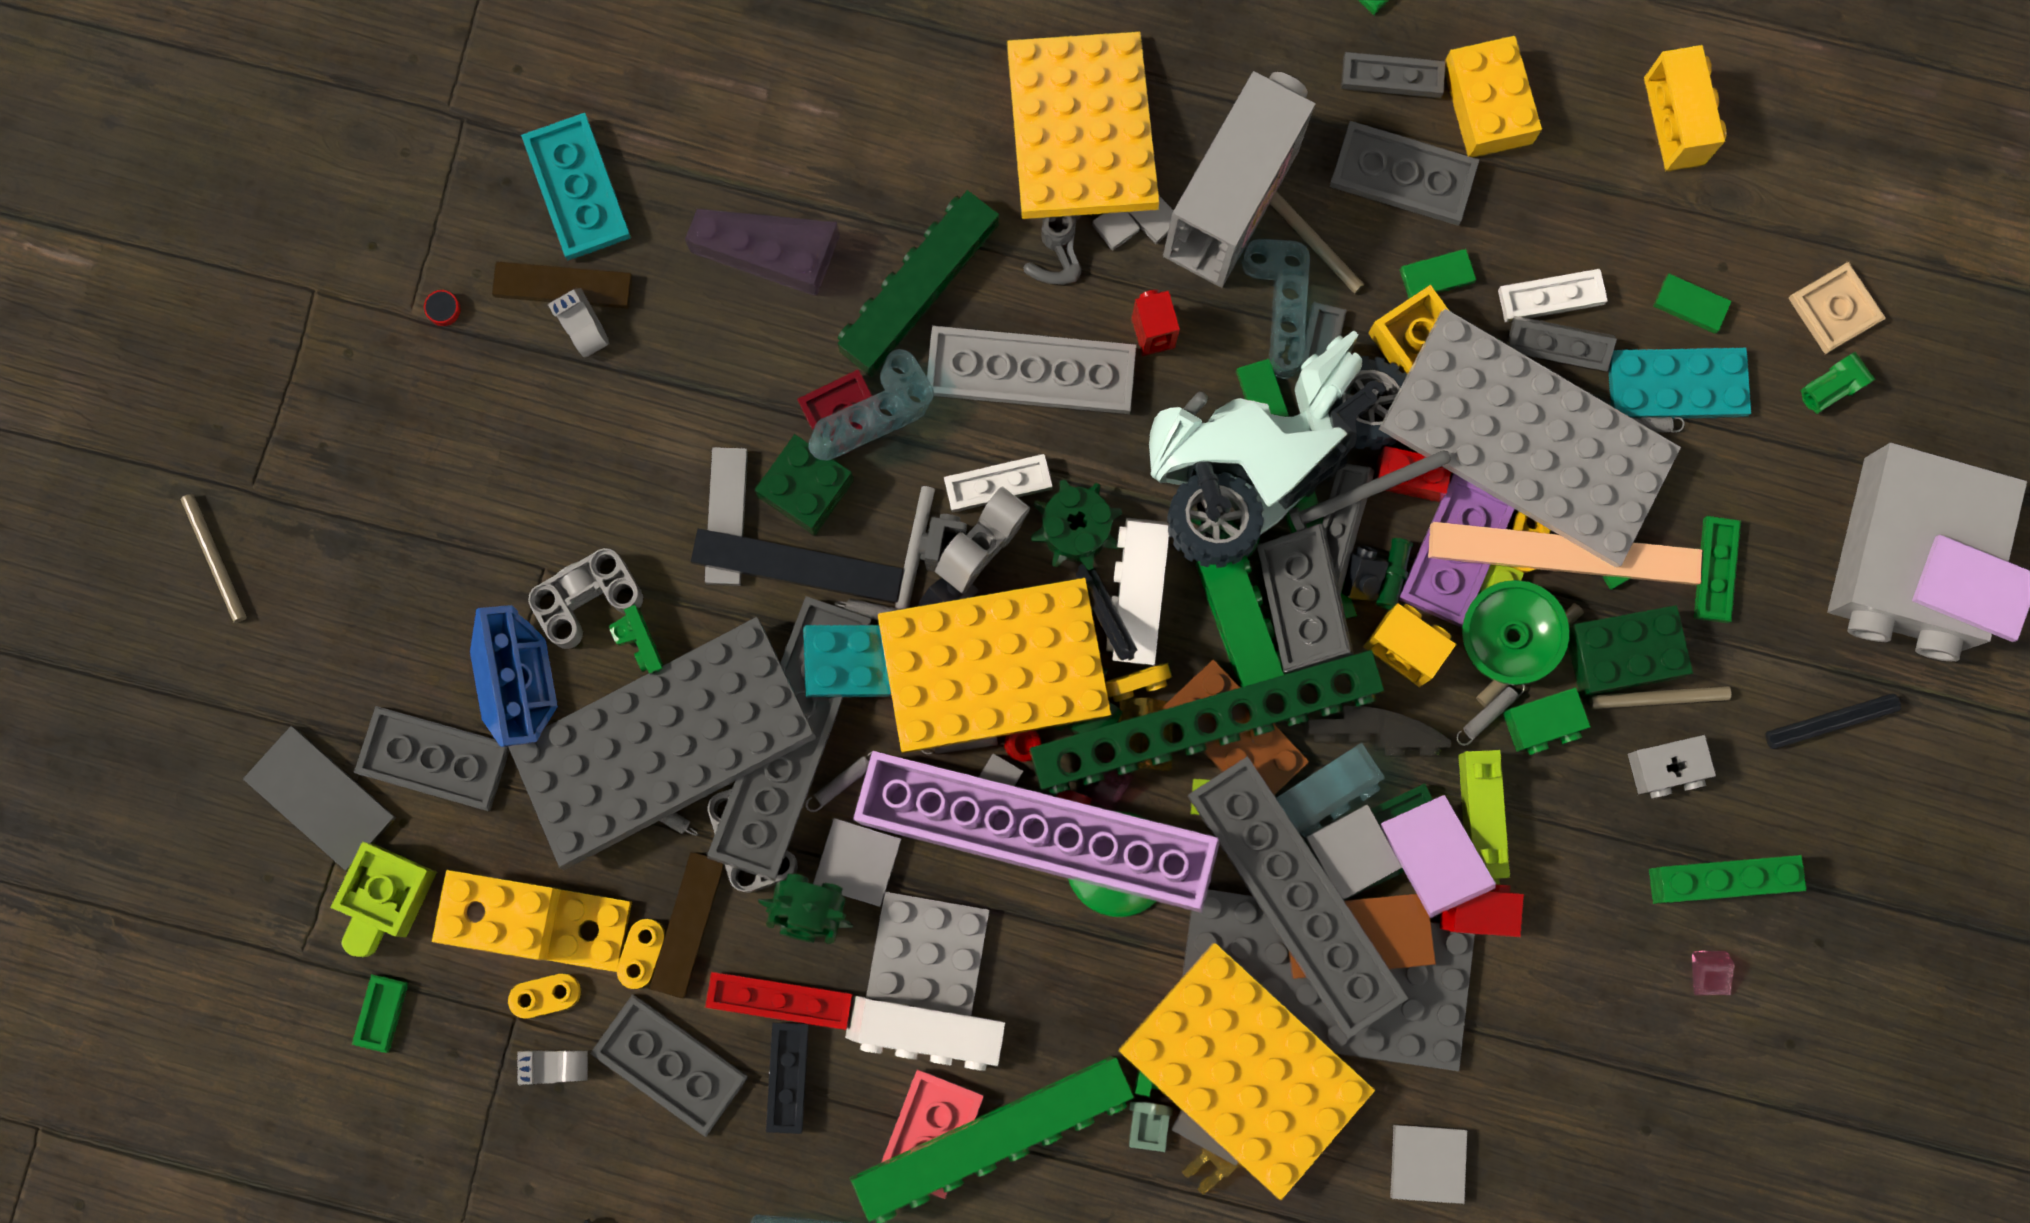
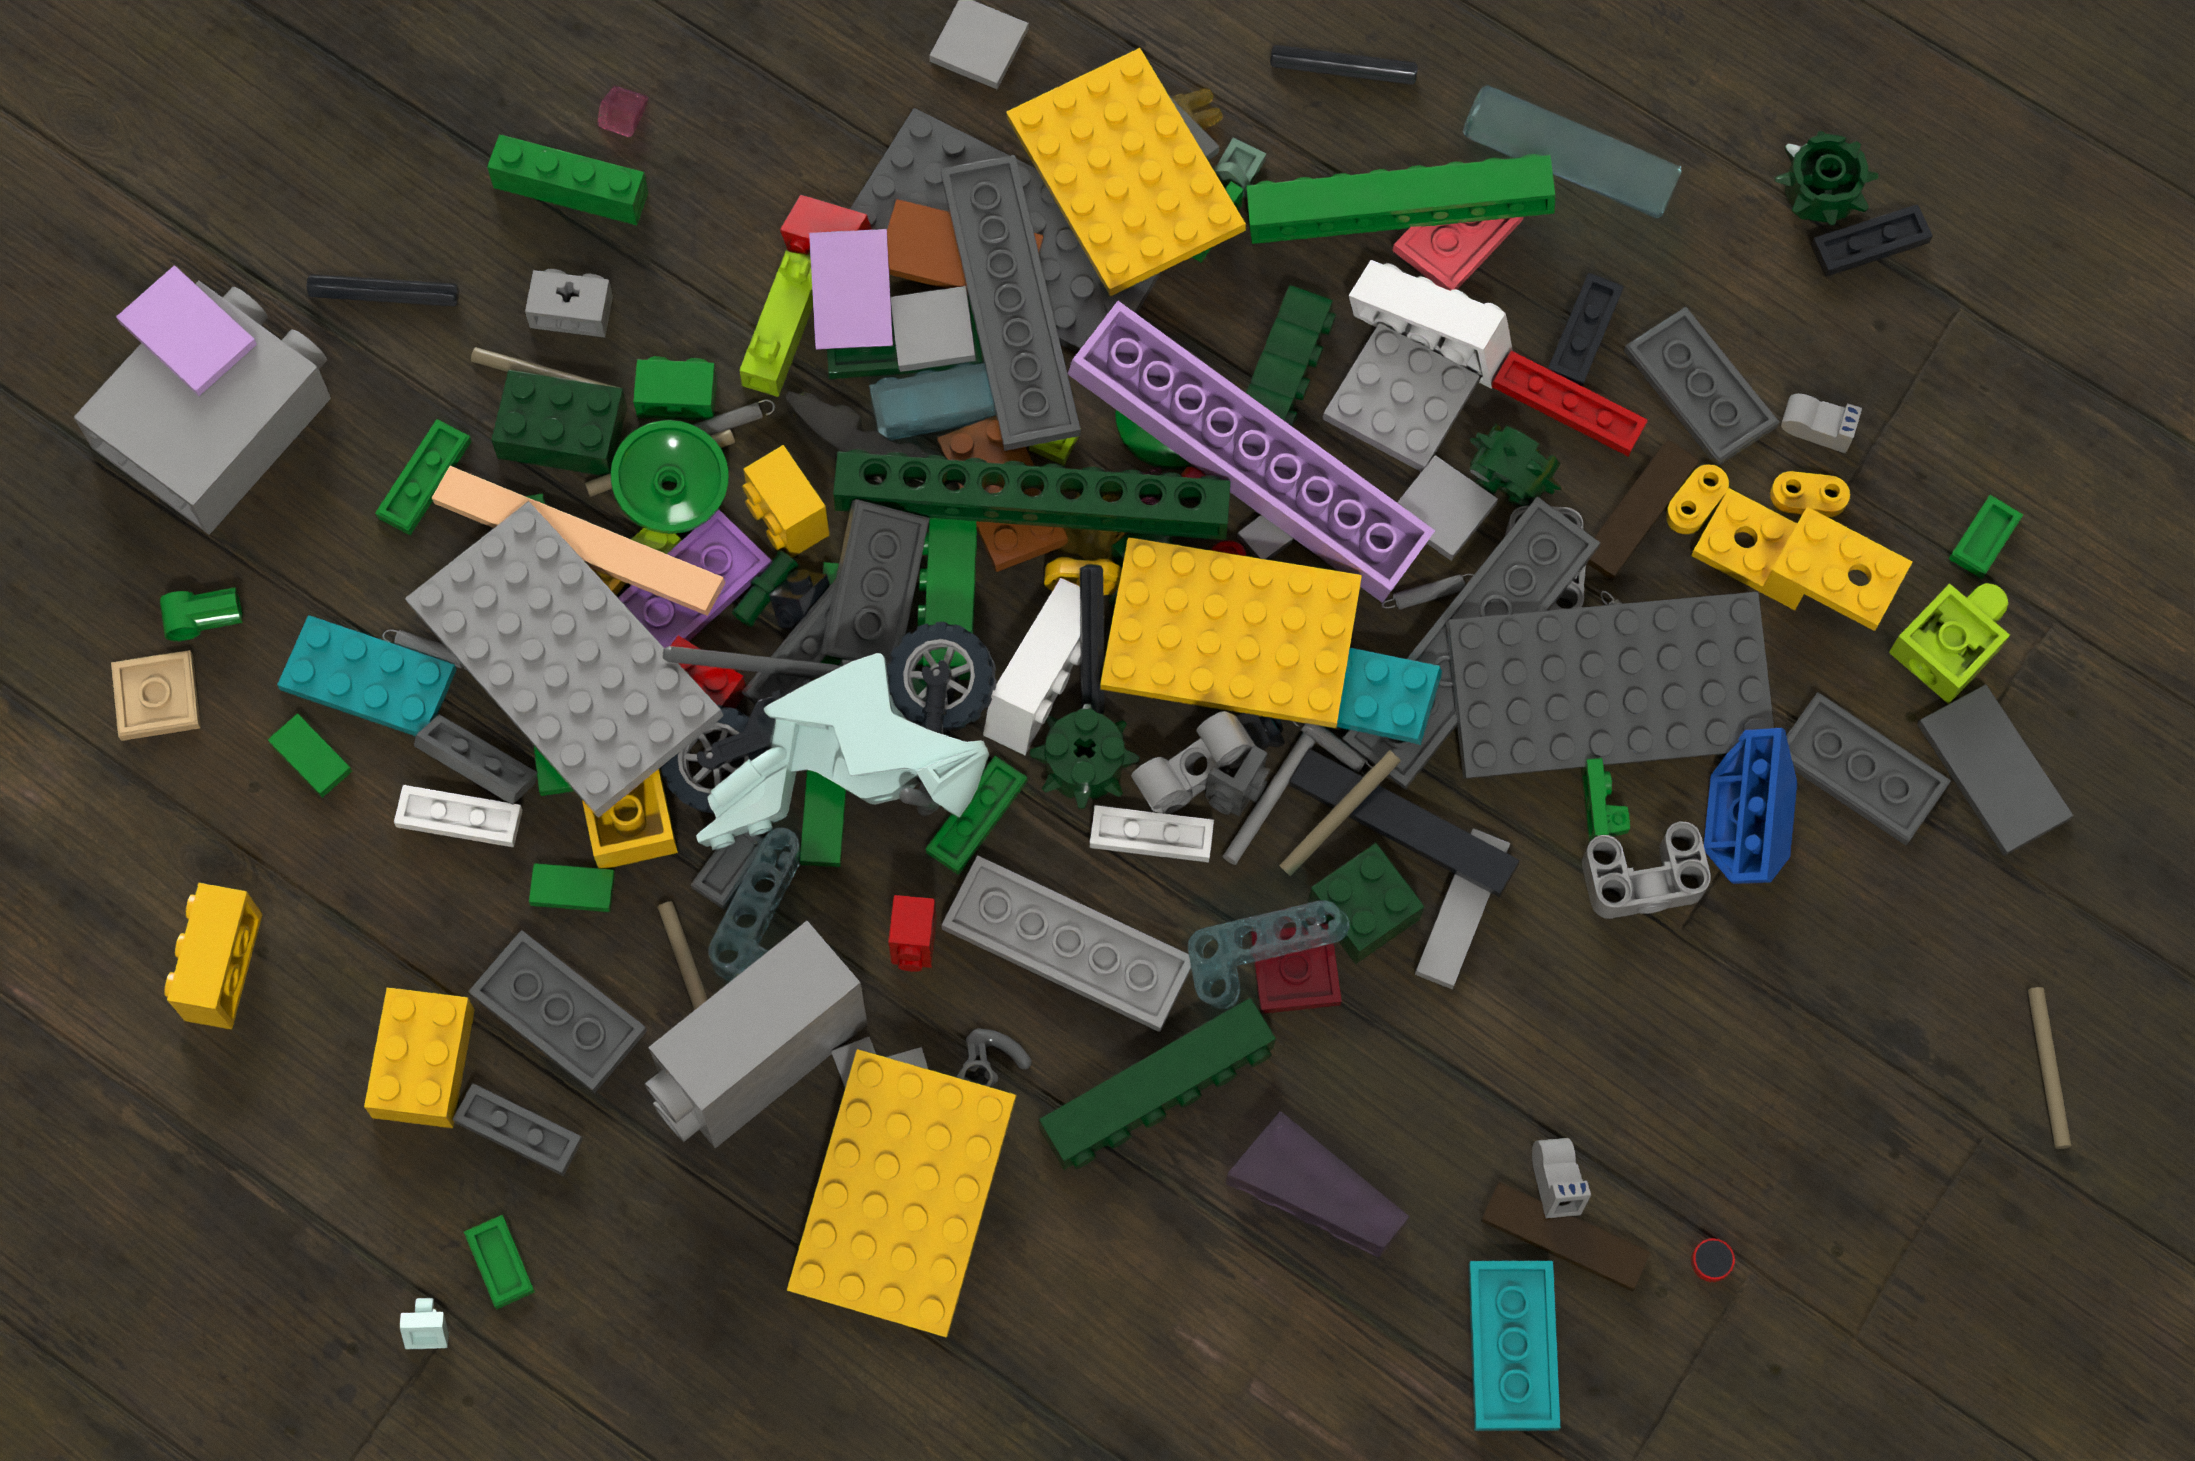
camera: 160 degrees left, 10 degrees down
none -> green tile [926,756,1028,875]
none -> dark green brick [1246,285,1337,427]
none -> dark tan piece [1279,750,1401,876]

